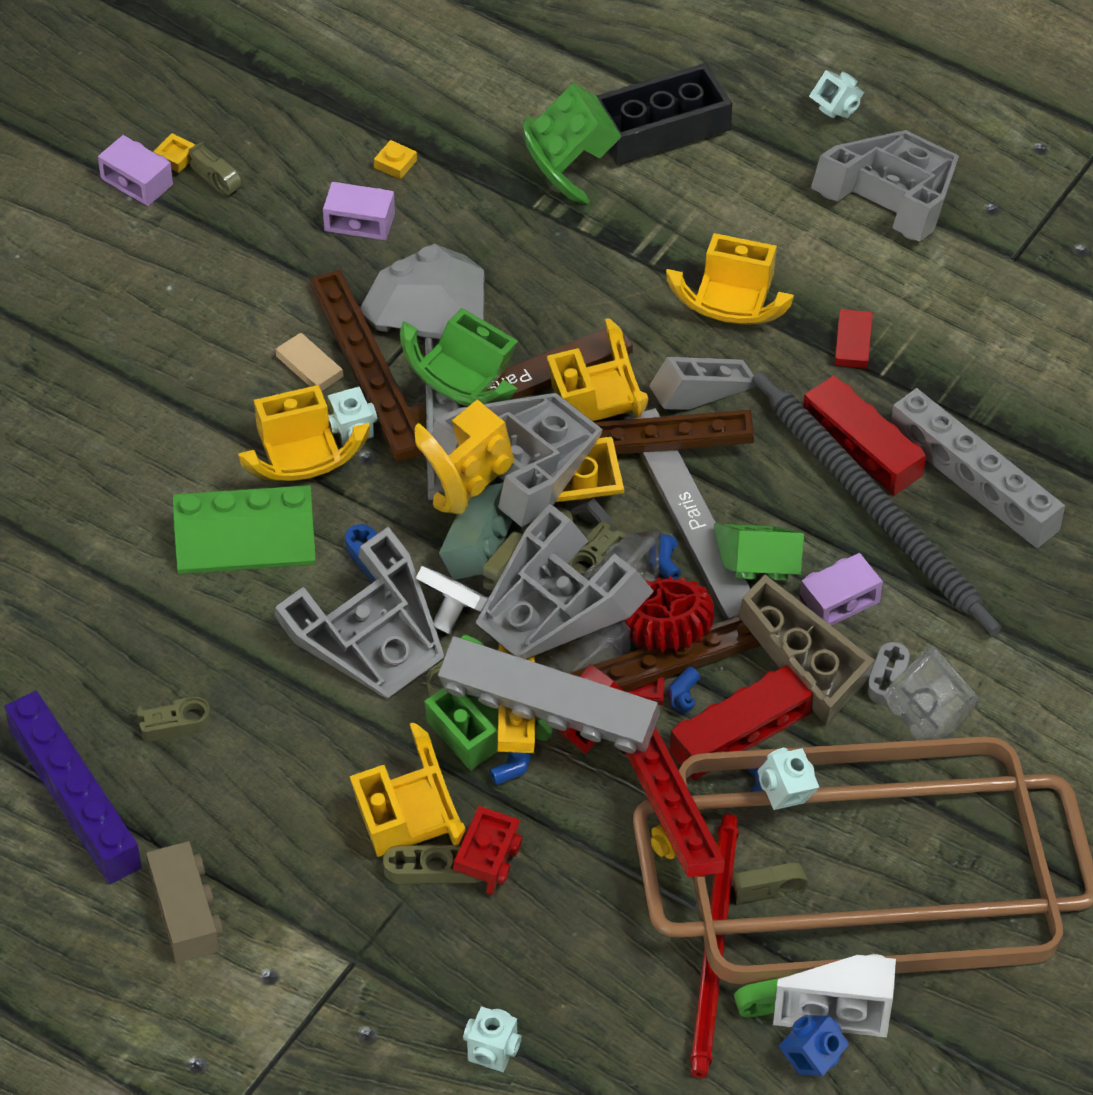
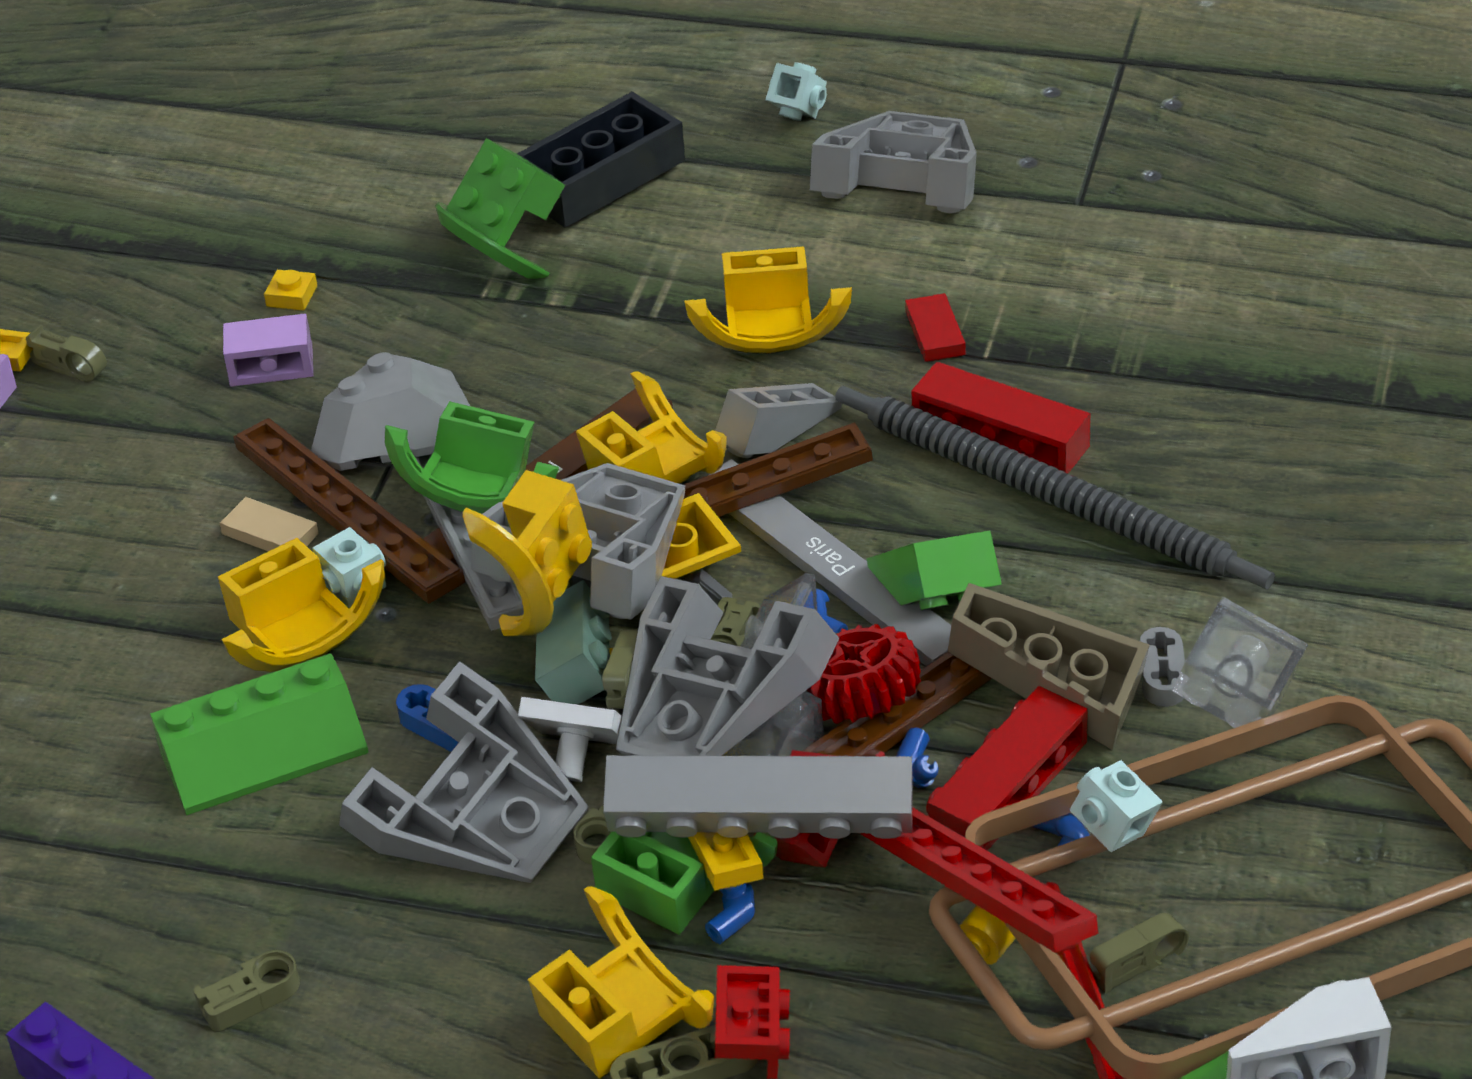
camera: 15 degrees left, 10 degrees down
lavender brick [800,553,883,626] -> none
light grey brick [891,388,1065,548] -> none

